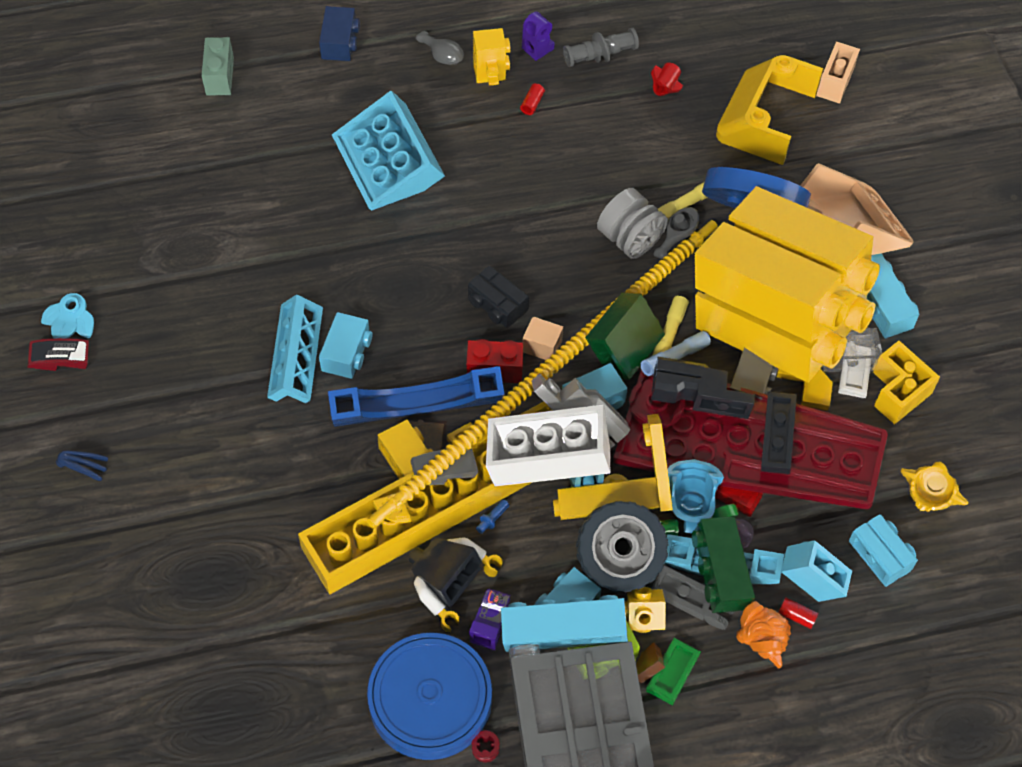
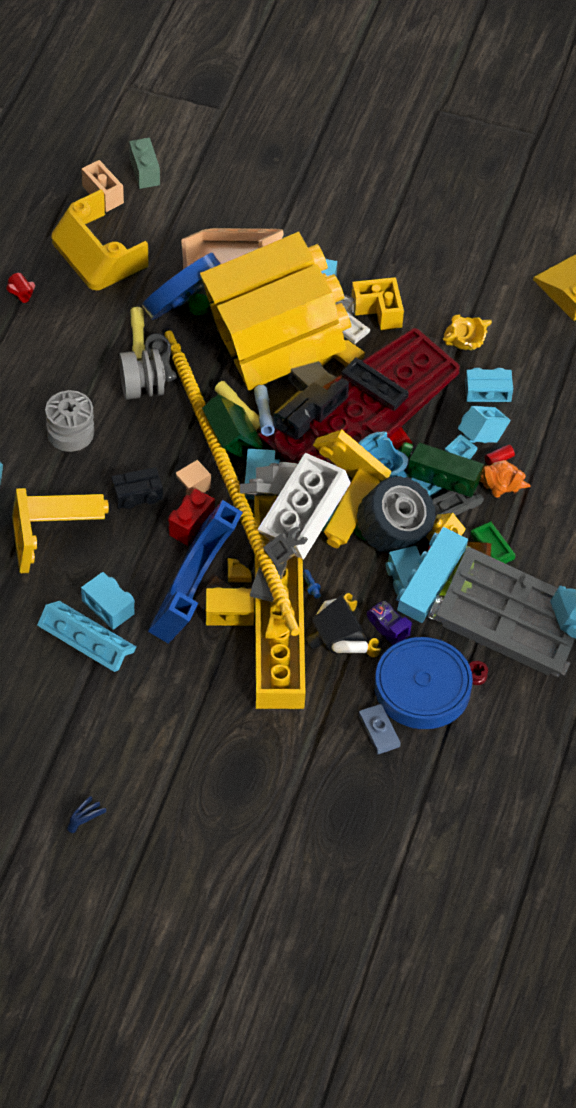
camera: 60 degrees left, 5 degrees down
none -> yellow piece [12,488,109,573]
none -> light grey wheel [45,390,94,452]
none -> sand green brick [129,138,160,189]
none -> dark grey plate [263,527,308,567]
none -> sand blue plate [359,704,400,755]

